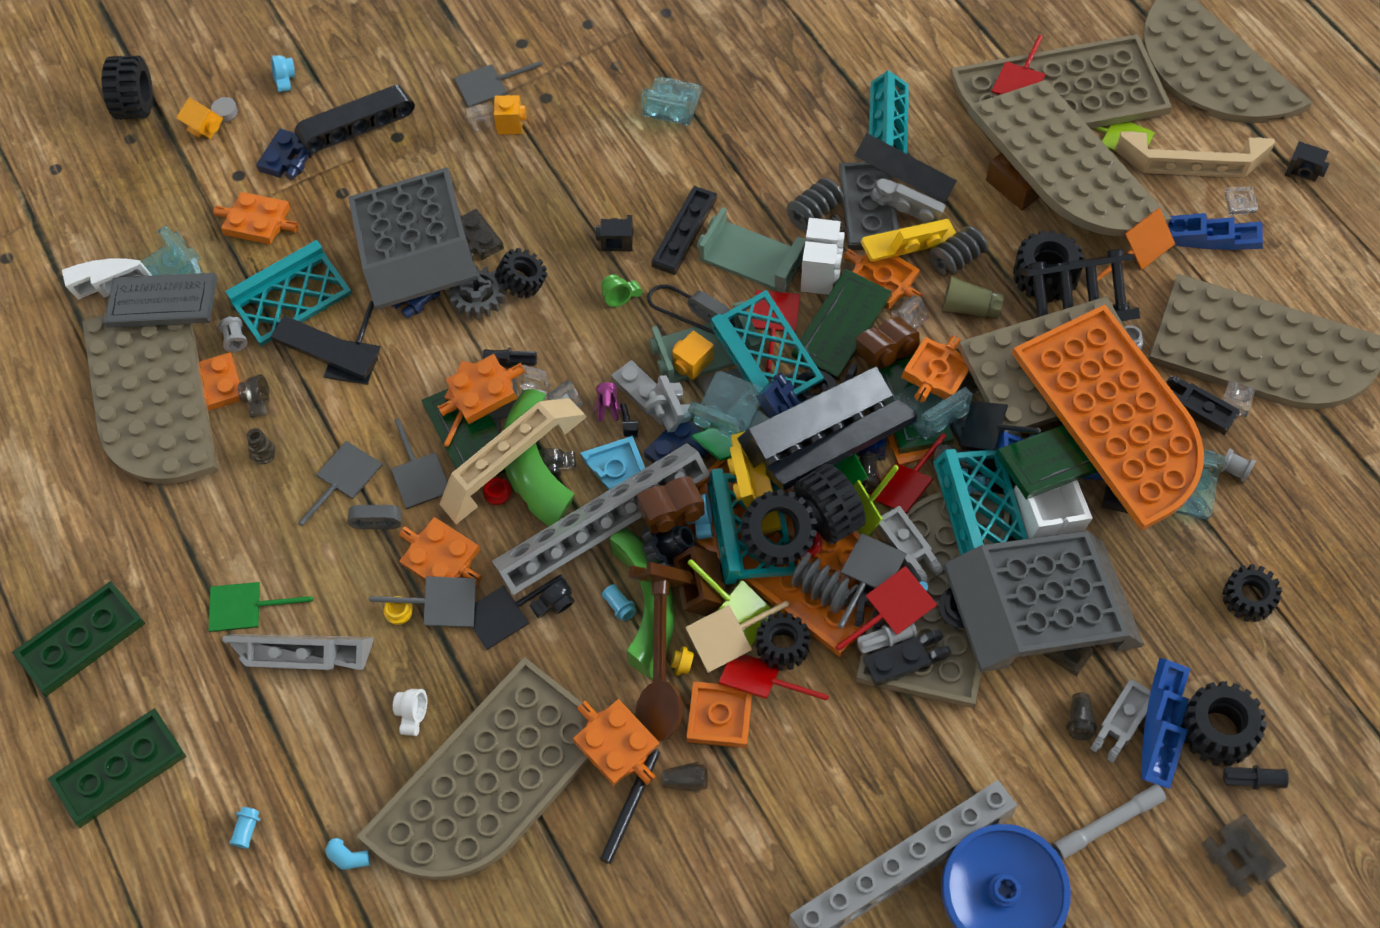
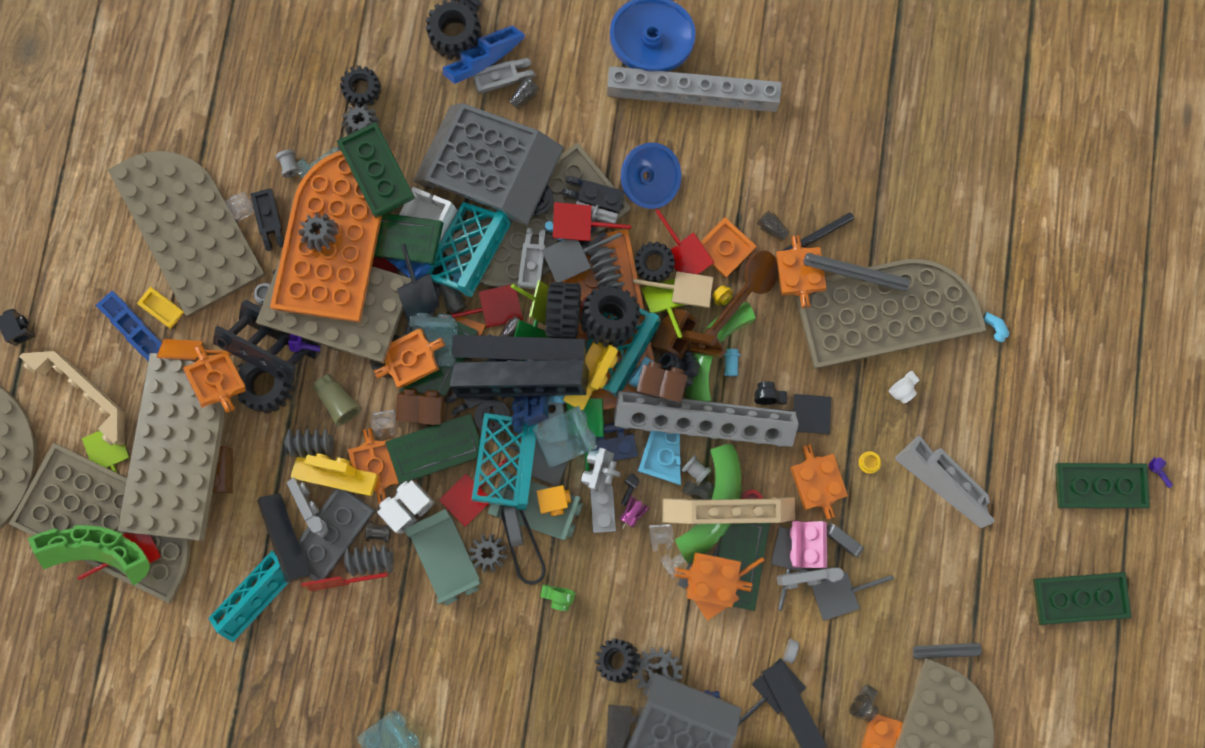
camera: 145 degrees left, 20 degrees up
green piece [209,582,314,632] -> none
medium azure pin [229,807,260,849] -> none
clear smoke cone [246,428,276,464] -> none
dark grey piece [369,576,476,627] -> none
black axle [483,347,538,369] -> none
black brick [596,215,634,251] -> none
black tile [651,186,717,275] -> none
light grey piece [1052,784,1166,860] -> none
clear tile [1224,186,1258,216] -> none
none -> bright green brick [28,525,150,586]
none -> yellow tile [136,286,184,329]
none -> orange plate [183,345,246,413]
none -> dark purple hand [289,334,321,352]
none -> dark grey gear [298,212,338,252]
none -> red piece [301,572,388,591]
none -> dark green tile [337,122,416,219]
none -> dark grey gear [341,103,379,135]
none -> dark grey gear [469,534,508,573]
none -> blue dish [621,143,681,209]
none -> light grey bush [682,455,712,485]
none -> light grey hinge [776,567,844,589]
none -> light grey tile [783,639,799,663]
none -> bright pink bracket [790,521,827,568]
none -> dark grey axle [803,253,910,291]
none -> dark grey axle [912,643,982,659]
none -> dark purple hand [1148,457,1173,488]

